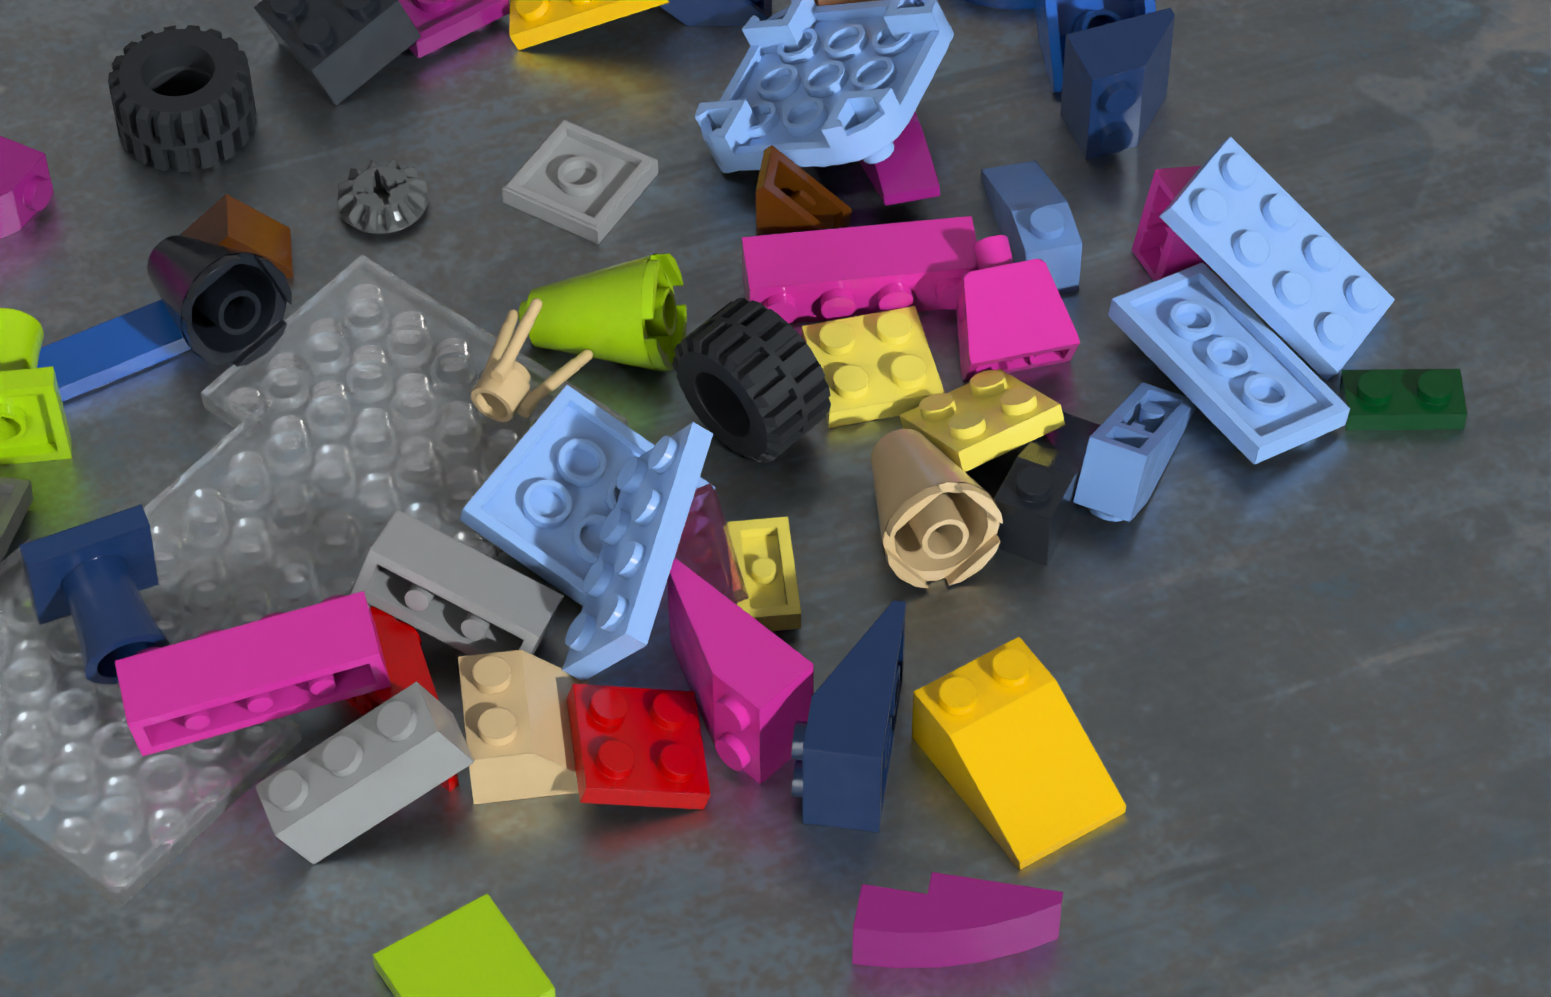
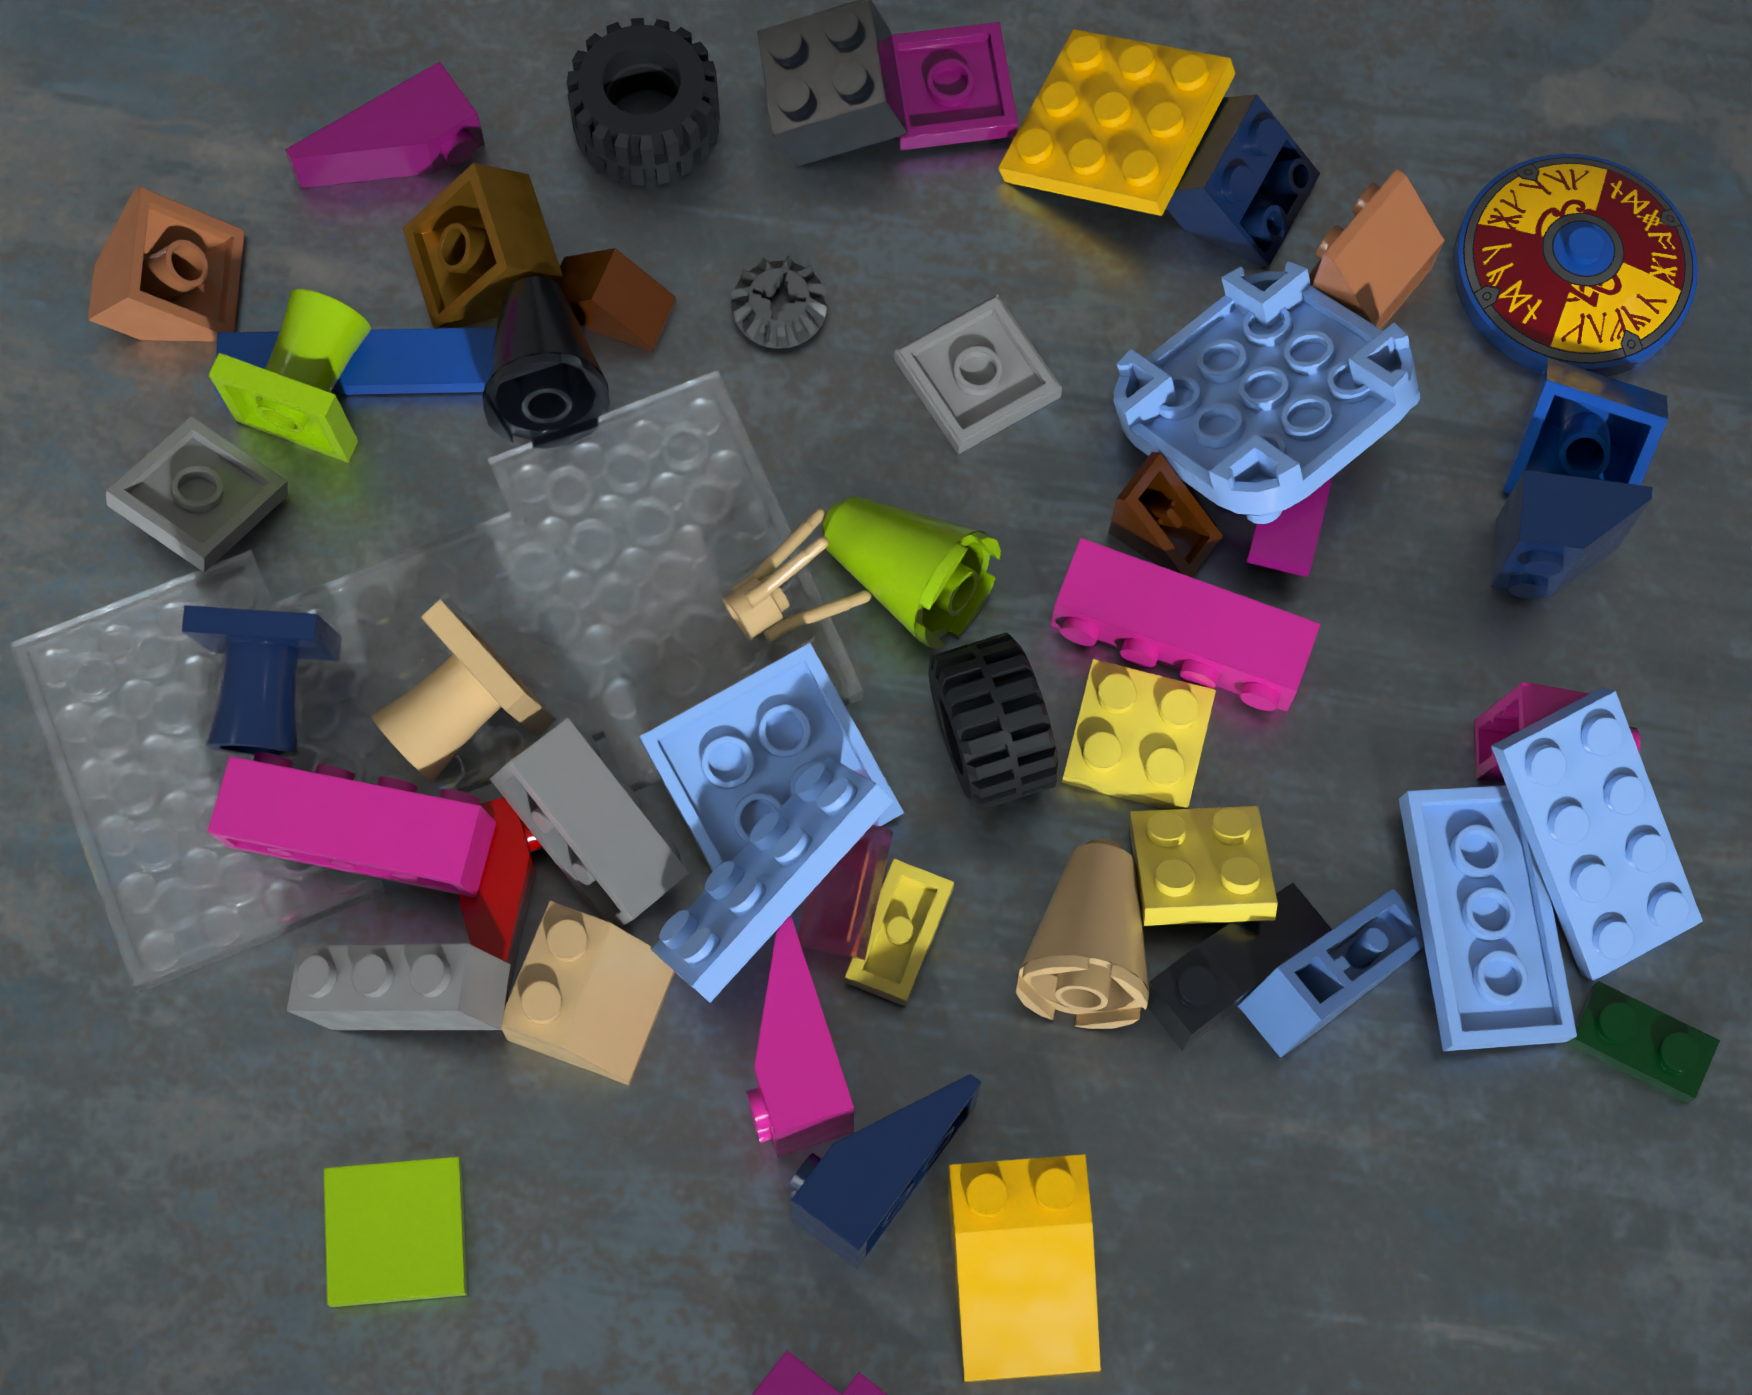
camera: 25 degrees right, 20 degrees up
red plate [567,683,711,810] -> none
dark pink torso [956,235,1080,382] -> none
medium blue slope [981,160,1083,294] -> none
none -> tan plant [371,599,557,783]
none -> pearl gold slope [402,163,563,328]

